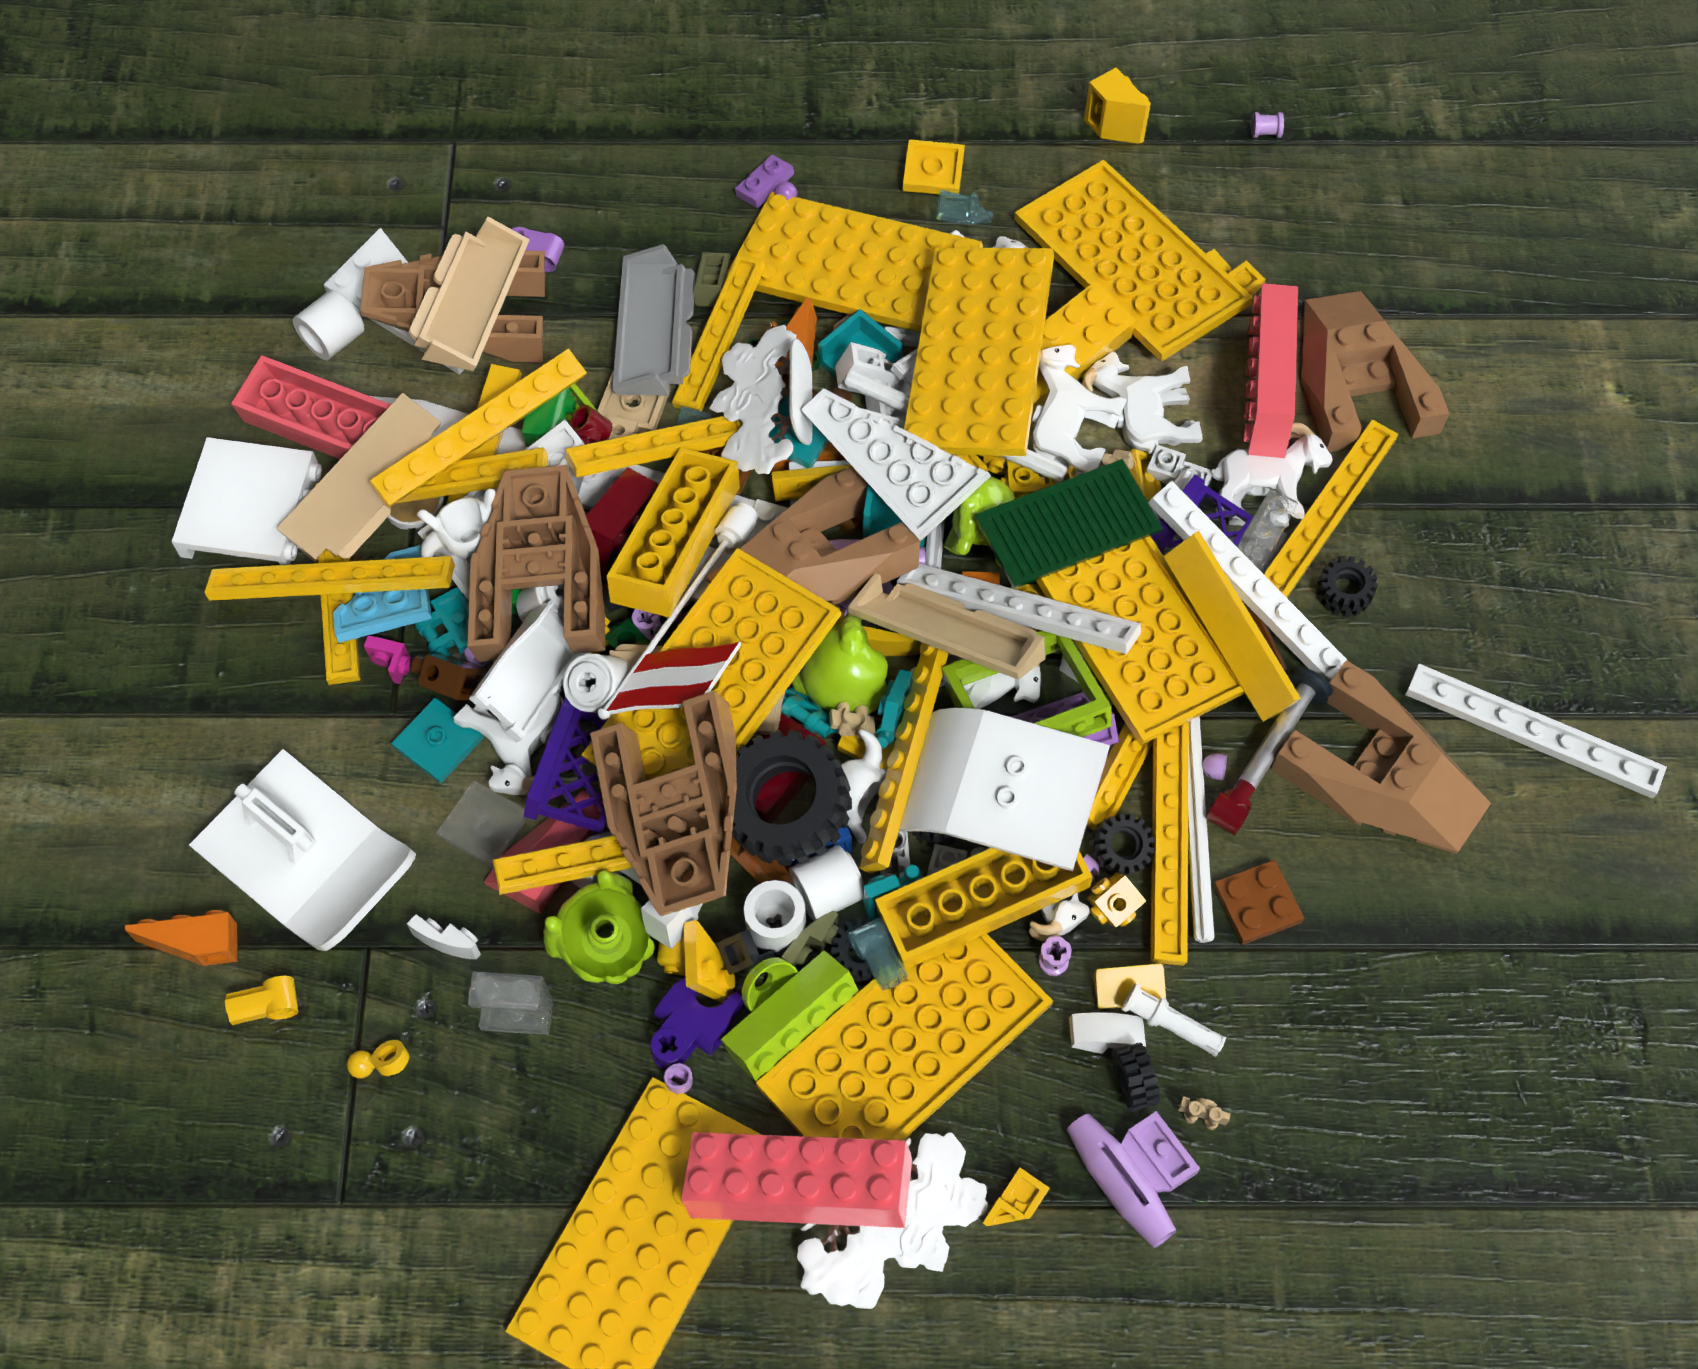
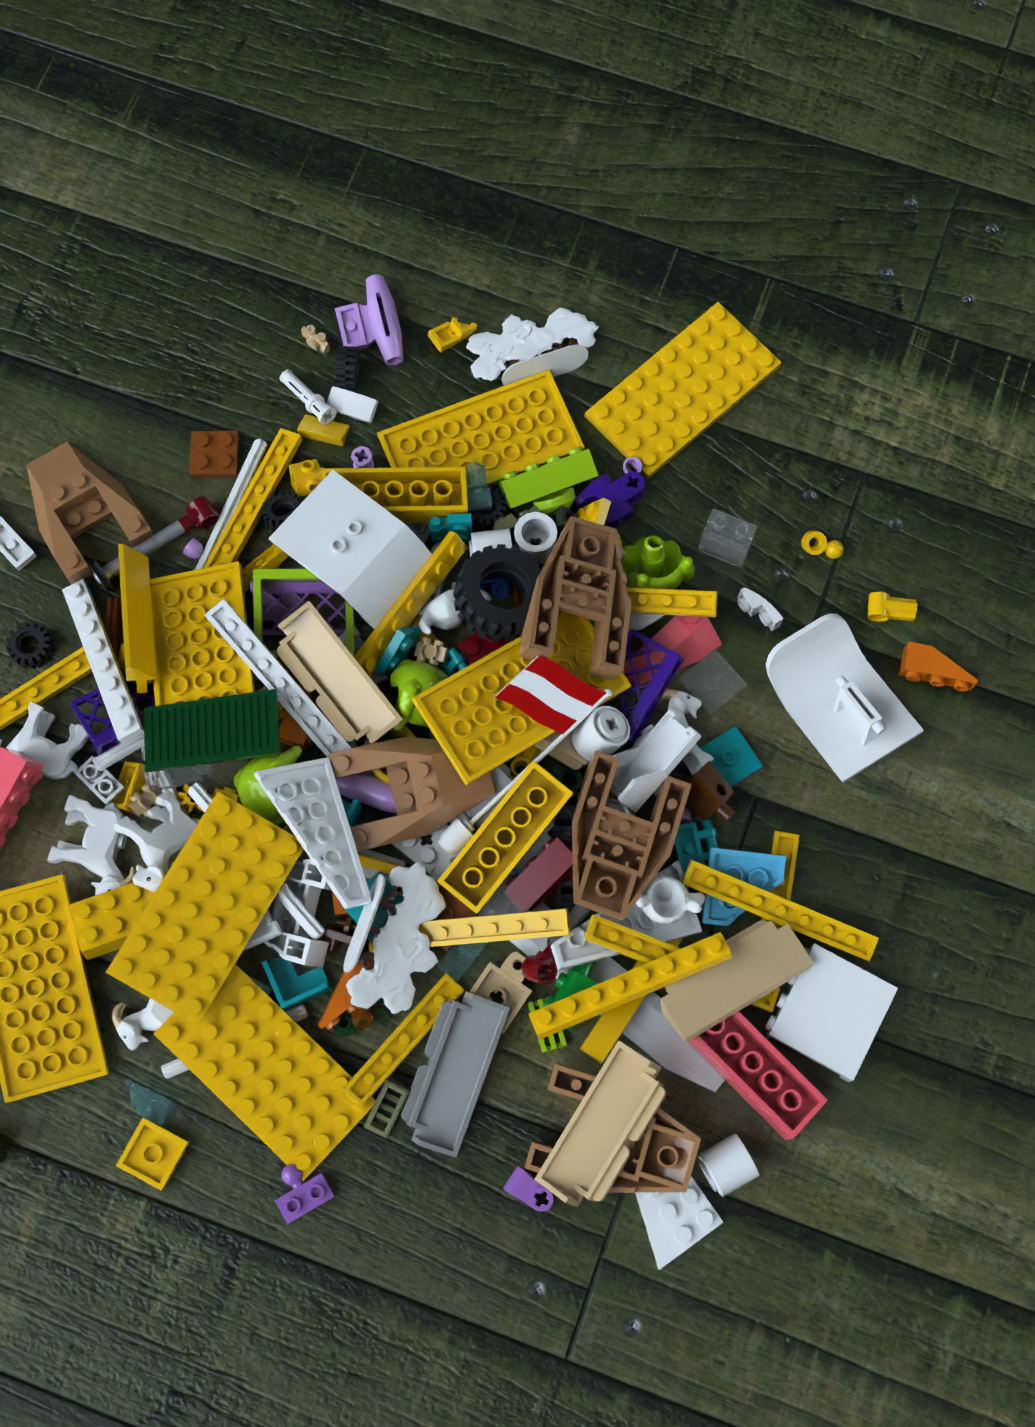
camera: 160 degrees left, 10 degrees up
dark pink bracket [364,635,412,684] -> none
coral brick [681,1132,912,1228] -> none
clear panel [1238,488,1298,574] -> none

